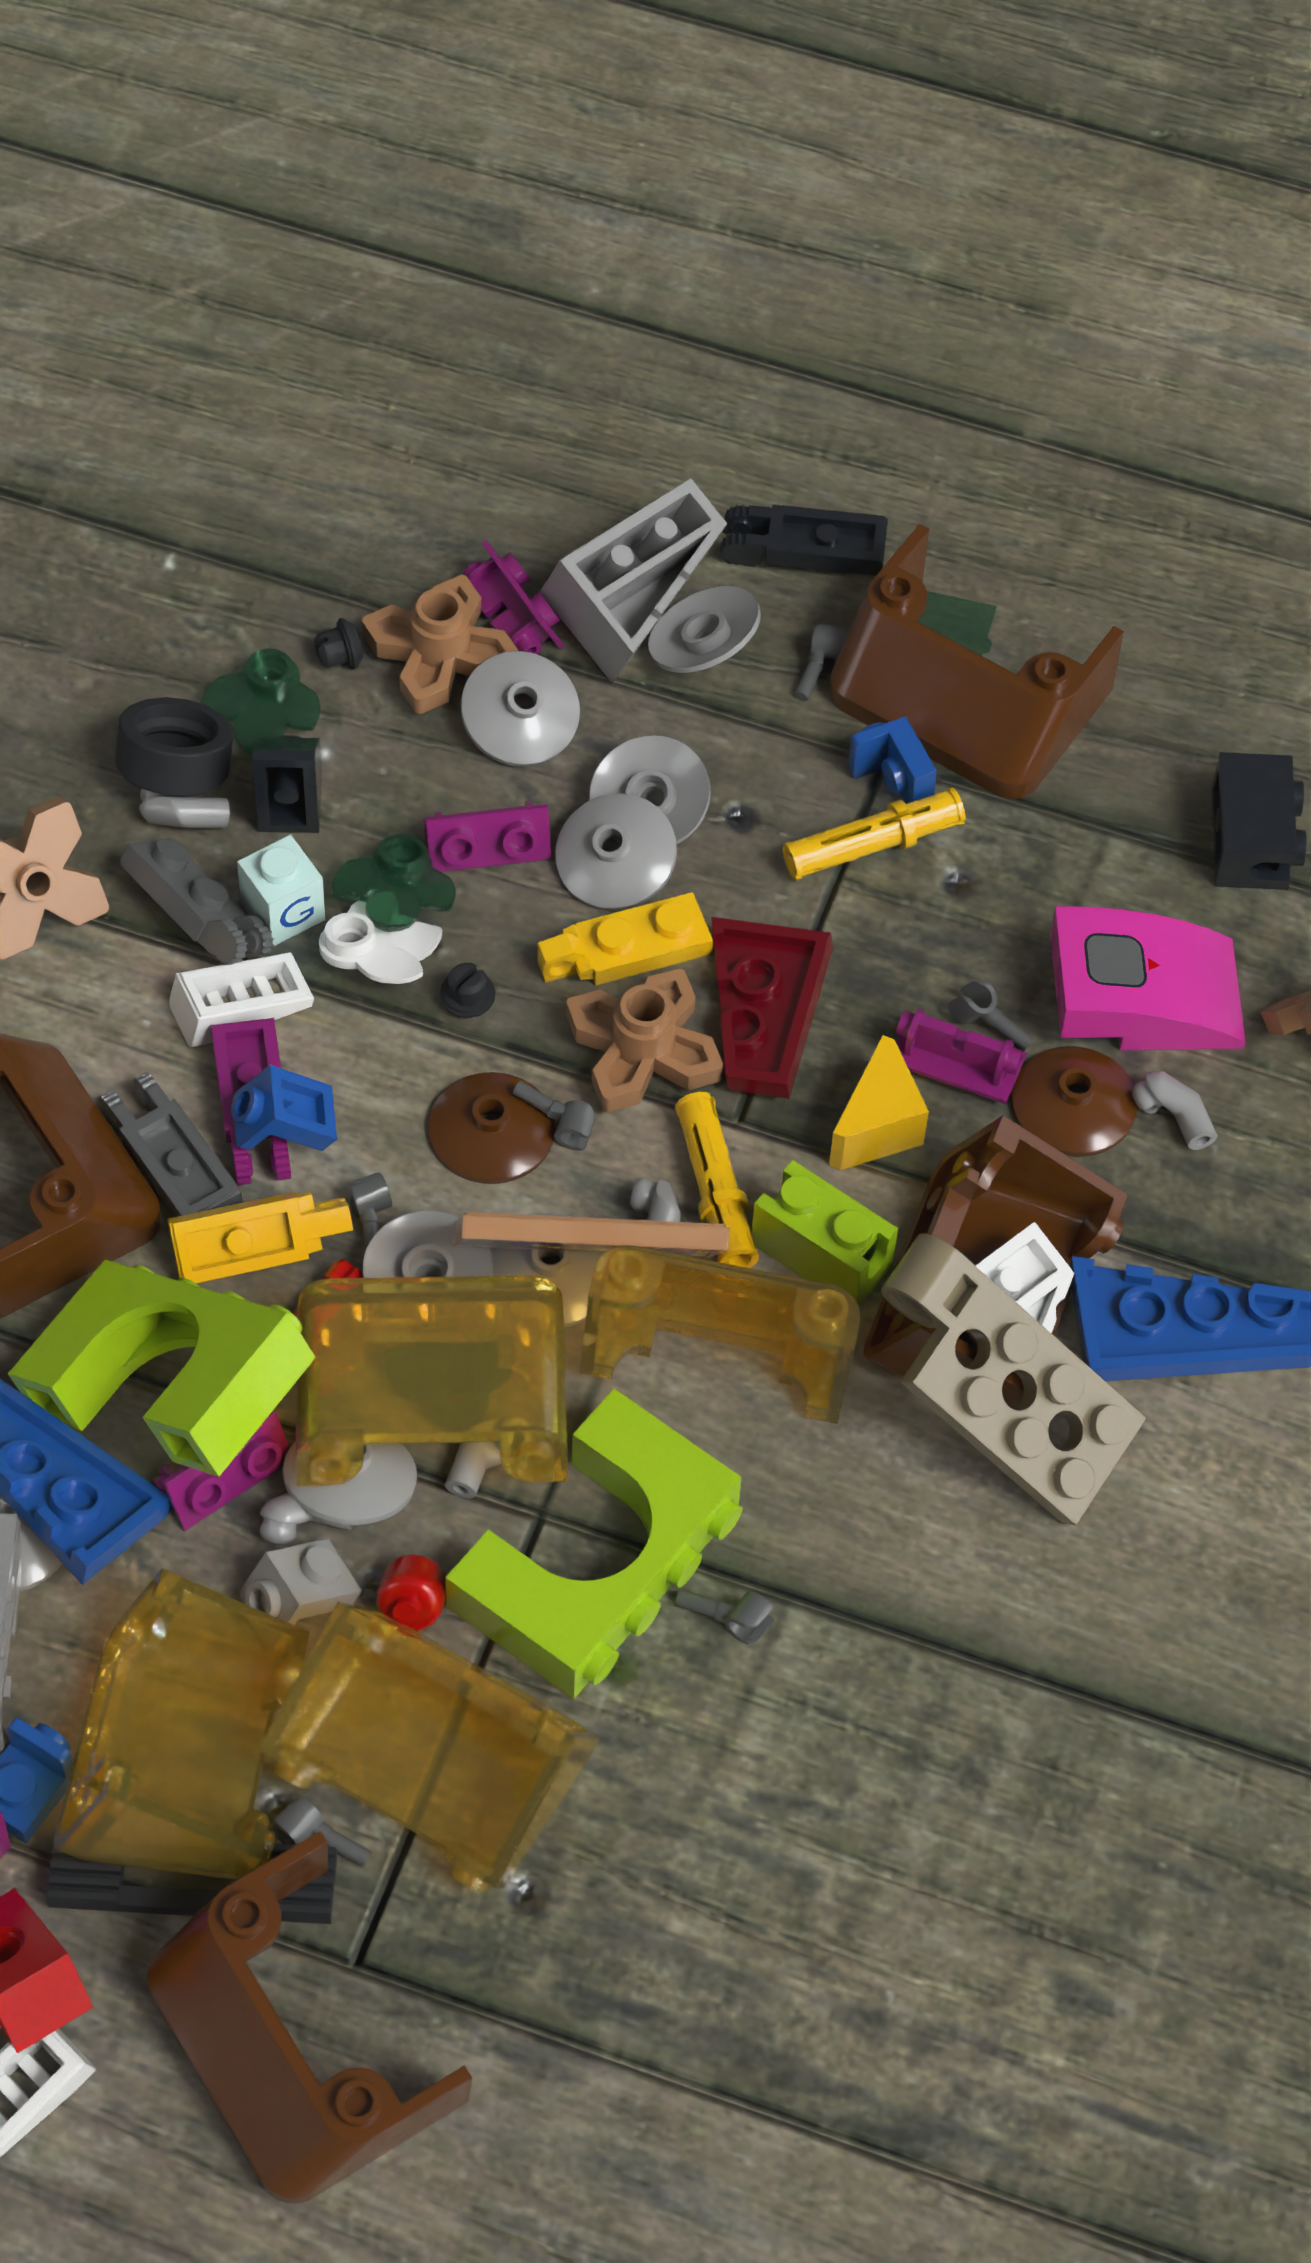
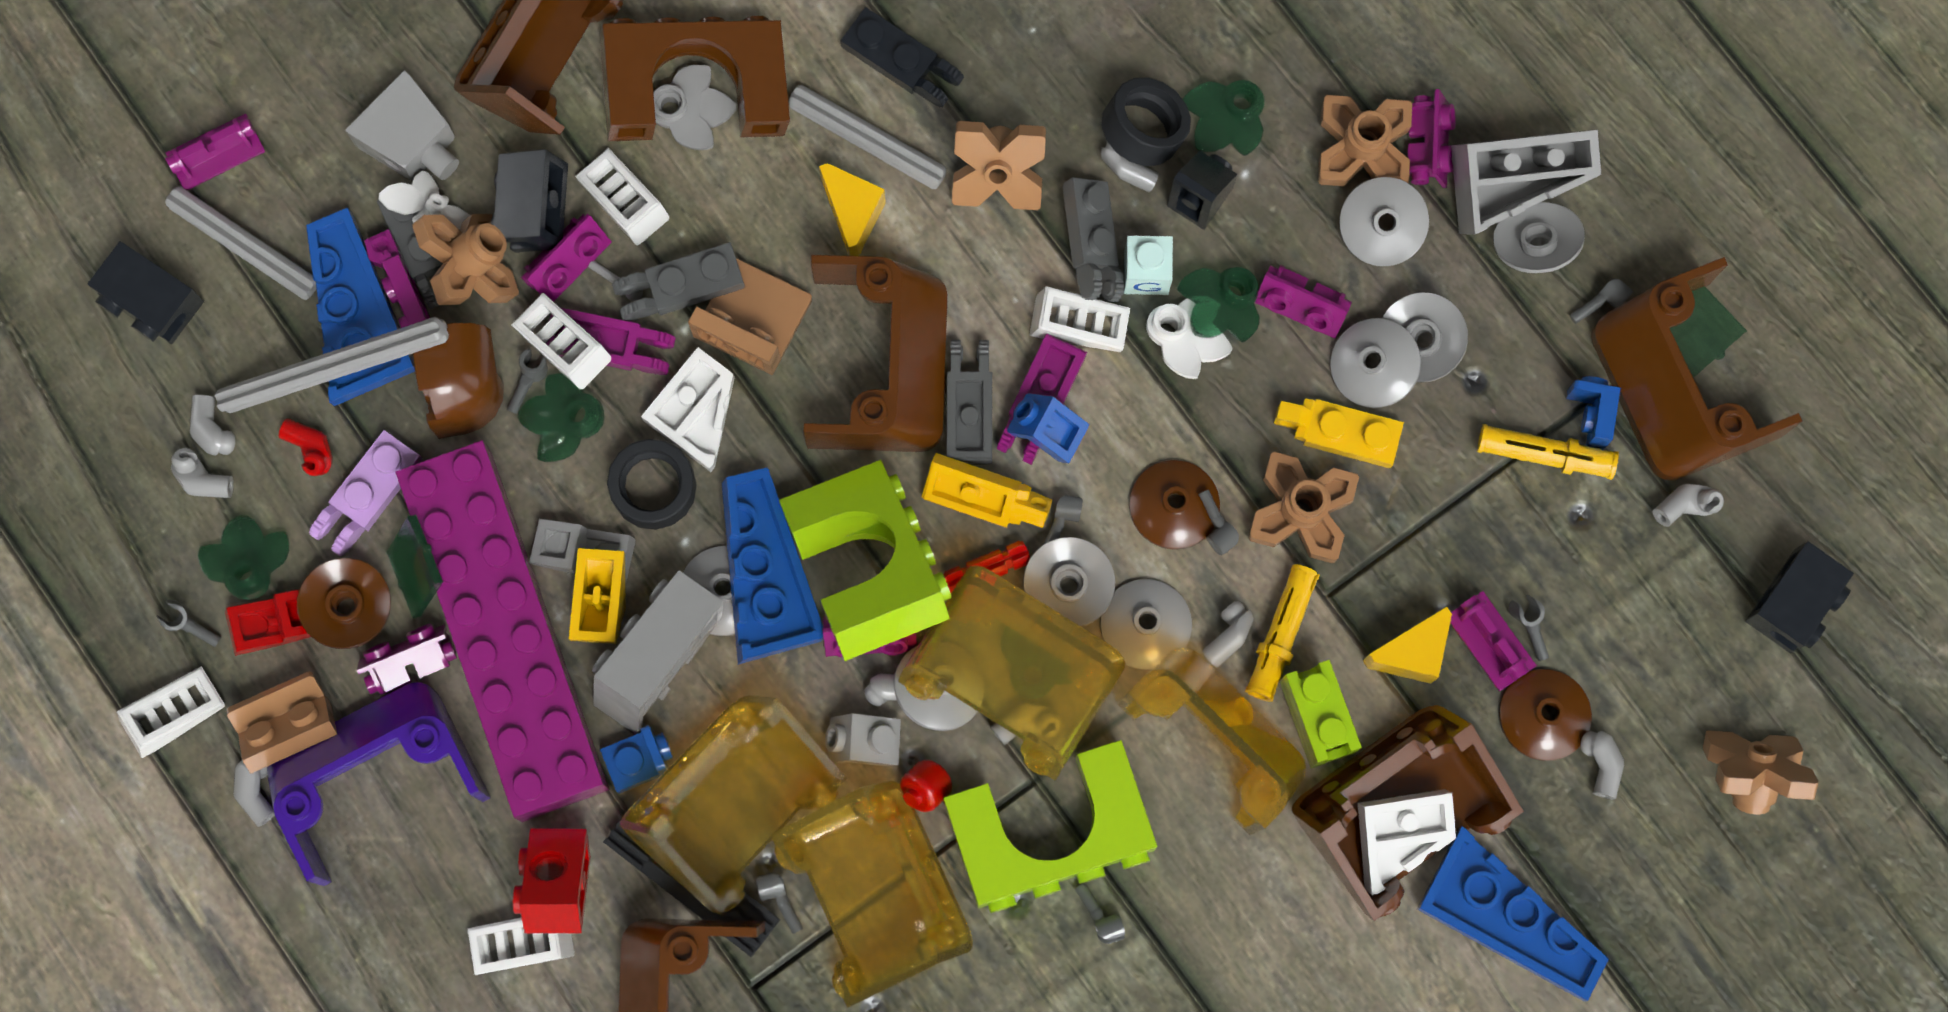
camera: 35 degrees right, 20 degrees up
black piece [314,617,363,670] -> none
black piece [440,963,496,1018] -> none
medium nougat tile [452,1212,729,1258] -> none
dark red wing [711,917,833,1099] -> none
black hinge [720,504,888,576] -> none
hinge [881,1234,1146,1525] -> none
dark pink slope [1050,906,1246,1051] -> none
none -> light grey arm [1653,484,1724,527]

